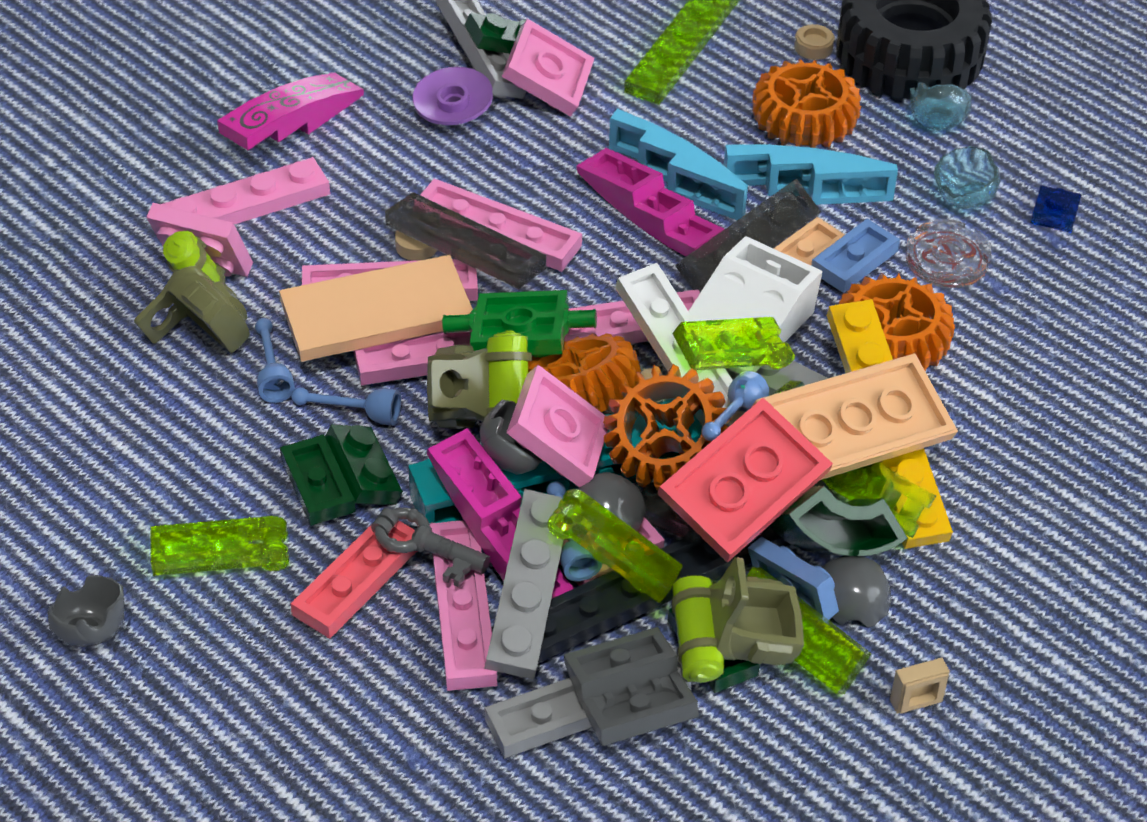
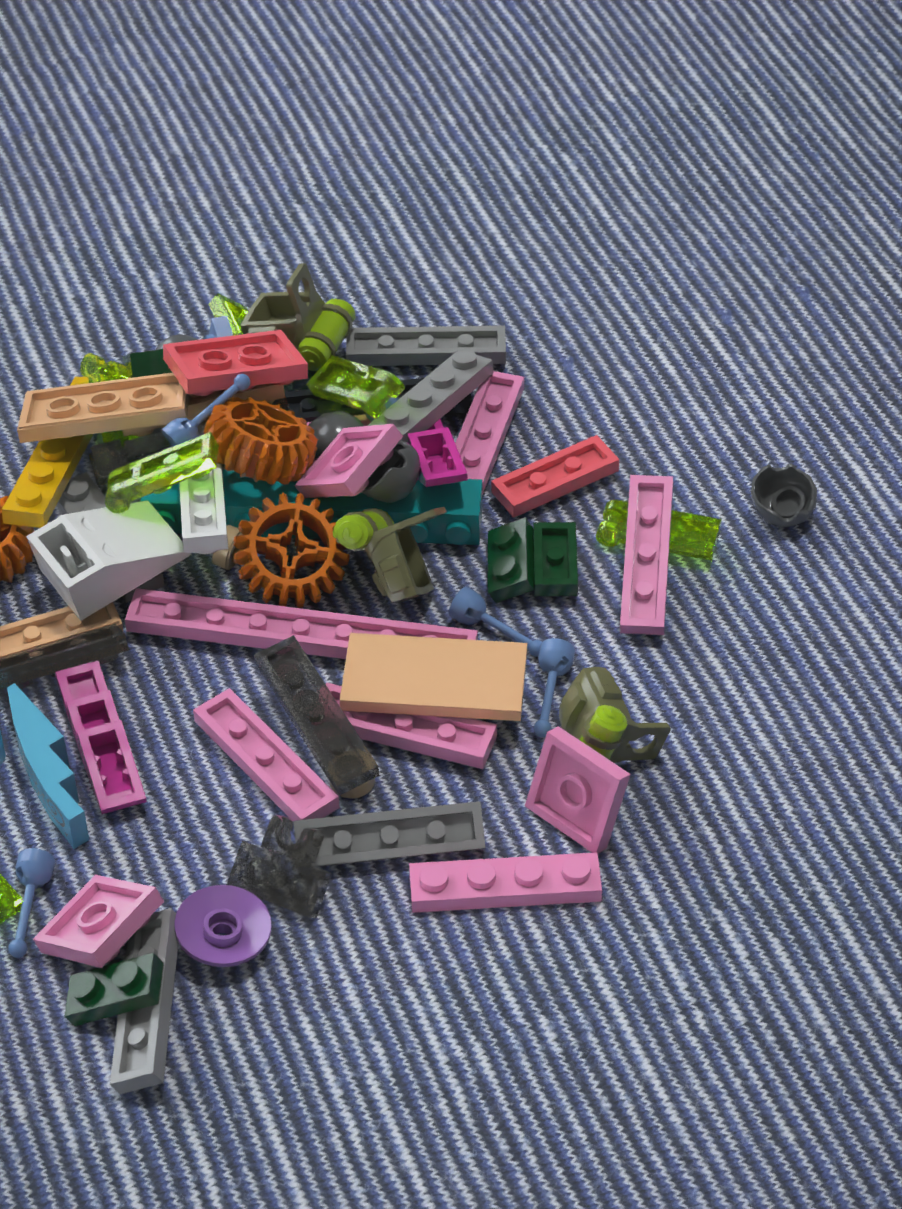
camera: 155 degrees left, 0 degrees up
dark pink slope [217,73,364,150] -> none
dark grey piece [371,508,491,587] -> none
green plate [442,290,597,358] -> none
dark grey slope [563,627,699,746] -> none
tan tile [890,658,950,714] -> none
none -> medium blue hinge [8,848,55,958]
none -> clear smoke plate [226,815,332,918]
none -> light grey plate [293,801,486,869]
none -> bright pink plate [620,475,673,635]

